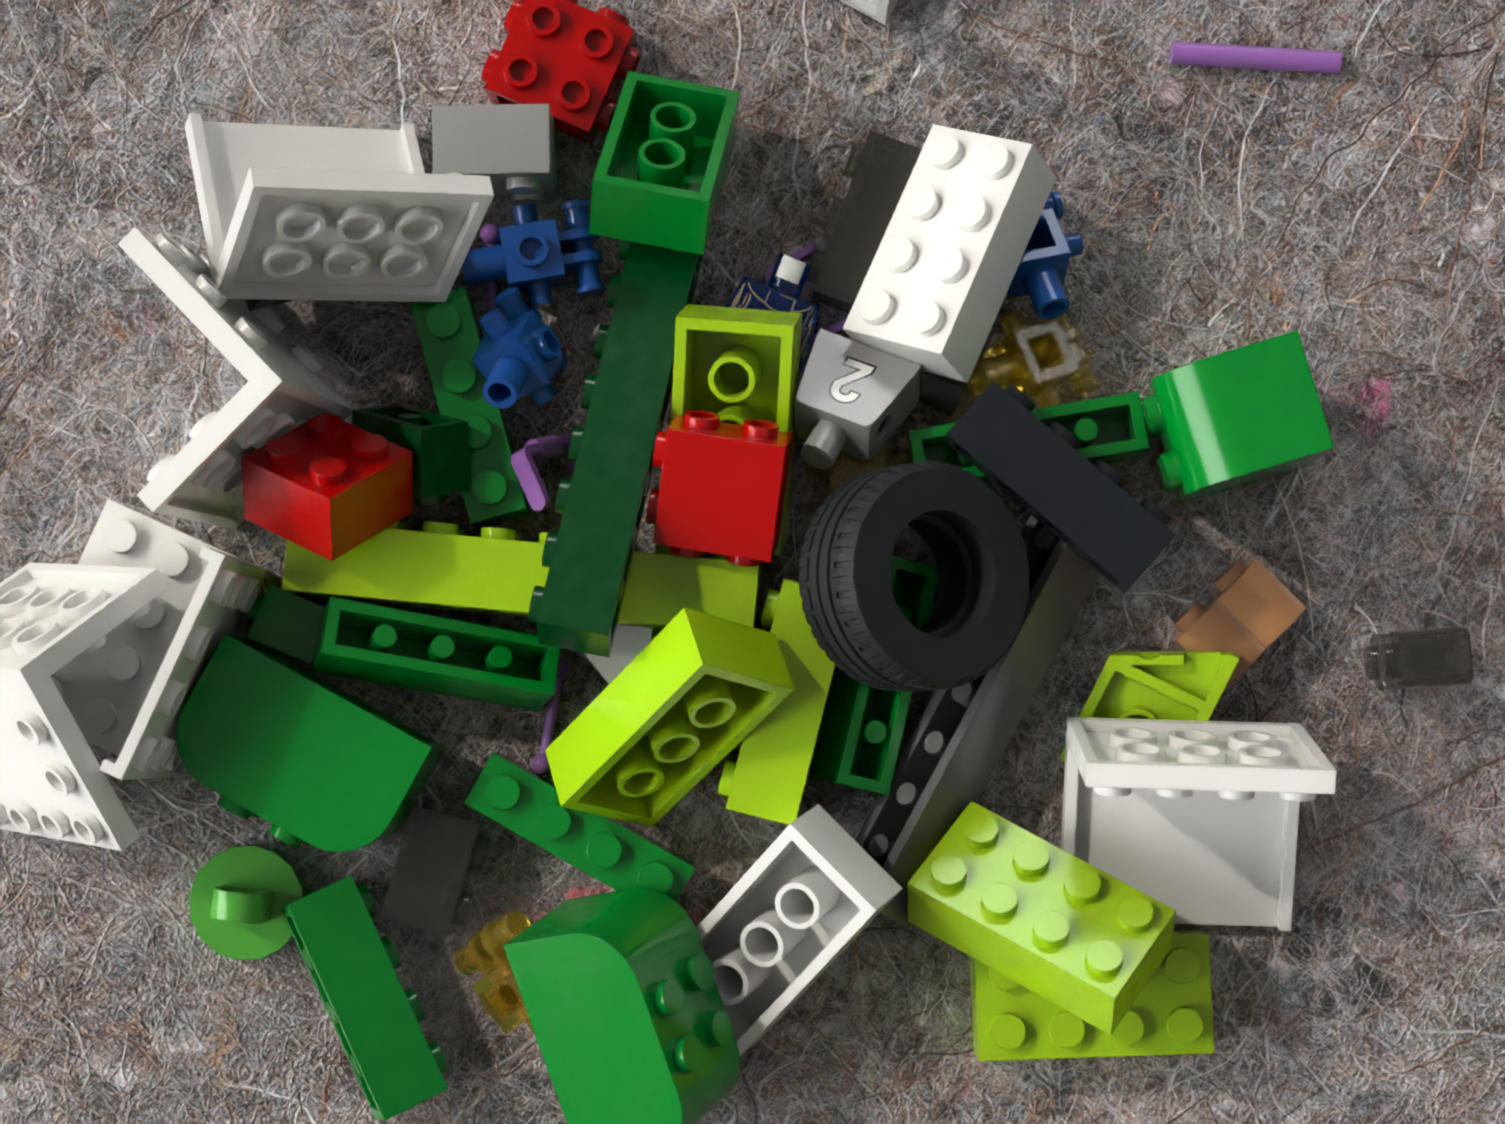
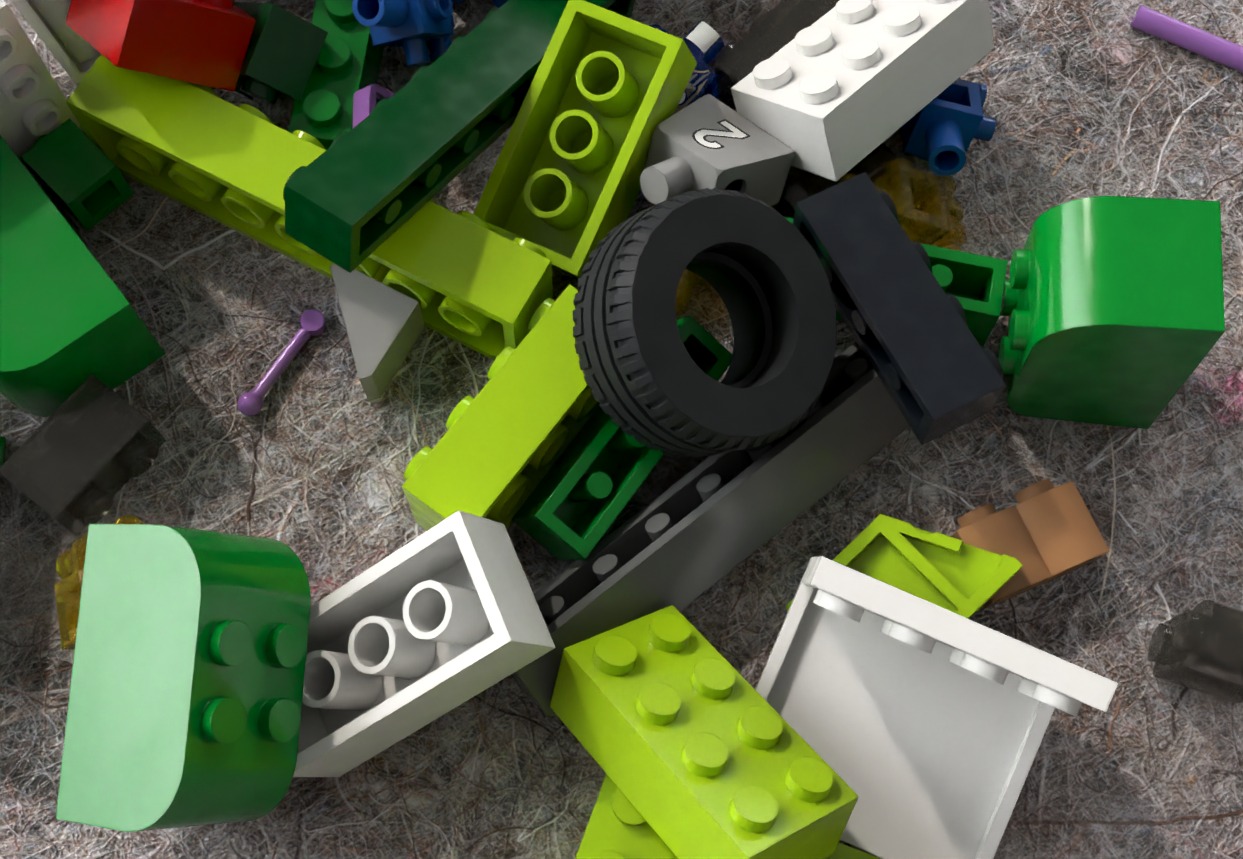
camera: 15 degrees right, 15 degrees down
green brick [312,597,560,712] -> none
green brick [464,752,697,902] -> none
lime brick [545,607,795,827] -> none
red brick [646,410,793,567] -> none

